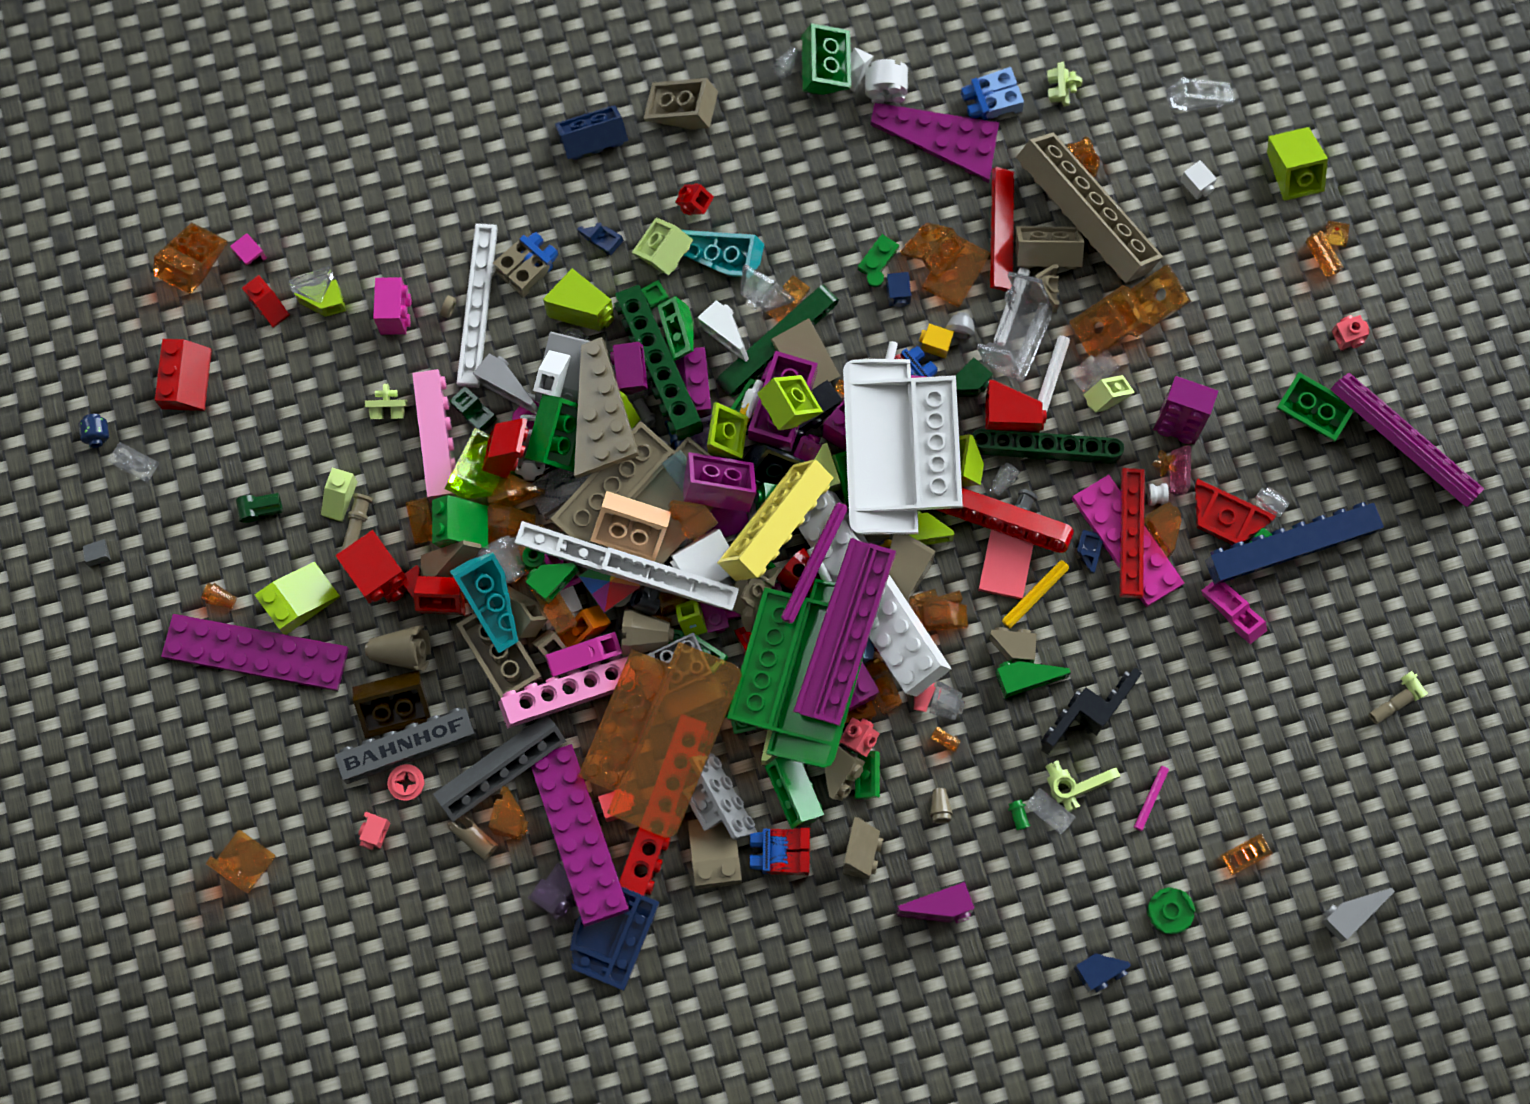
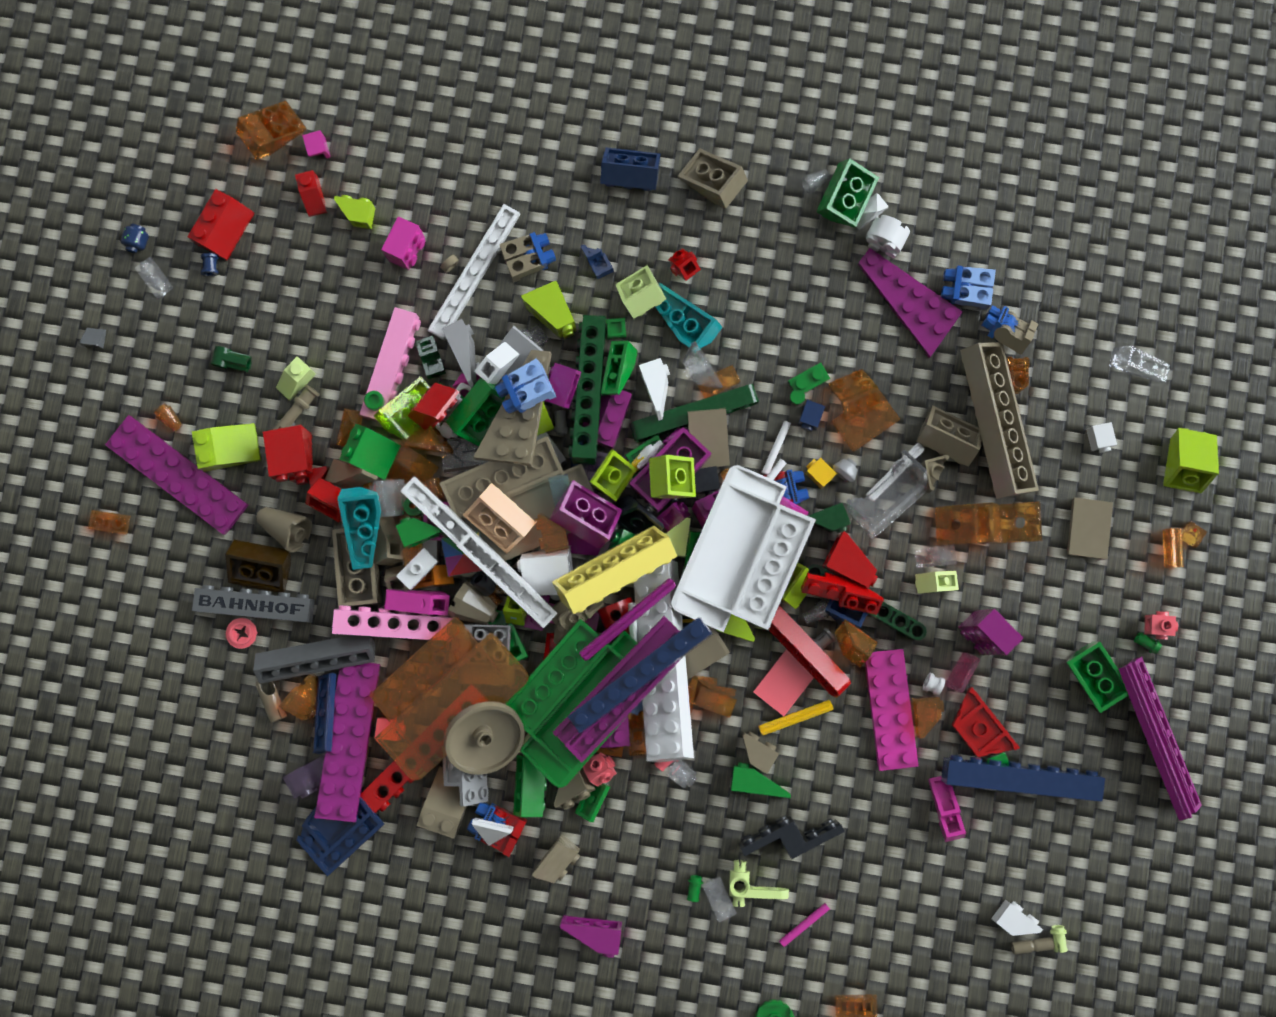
camera: 30 degrees right, 10 degrees up
clear orange bracket [205,830,276,894] -> none
clear slope [289,266,333,303] -> none
coral brick [358,812,390,850] -> none
yellowish green hips [365,384,408,419] -> none
clear orange pin [930,726,961,752] -> none
dark tan cone [930,788,953,824] -> none
red tile [990,167,1014,292] -> none
white axle [1038,335,1070,411] -> none
yellowish green hips [1047,62,1082,106] -> none
dark blue slope [1077,529,1103,574] -> none
red tile [1119,468,1145,599] -> none
clear orange plant [1152,450,1177,477] -> none
clear brick [1255,486,1290,518] -> none
none -> clear orange slope [88,510,131,535]
none -> dark blue bush [201,253,218,277]
none -> dark blue tile [313,673,336,754]
none -> green tile [364,391,385,411]
none -> white plate [396,548,438,590]
none -> dark tan dish [444,702,525,775]
none -> white slope [472,818,514,846]
none -> light blue hips [495,358,557,414]
none -> dark blue brick [568,617,713,733]
none -> white bar [761,421,791,475]
none -> red slope [801,572,884,615]
none -> dark blue slope [825,599,868,634]
none -> clear orange slope [834,620,878,667]
none -> hips [981,305,1038,355]
none -> white slope [991,900,1043,936]
none -> dark tan tile [1067,497,1113,560]
none -> green pin [1134,632,1162,654]

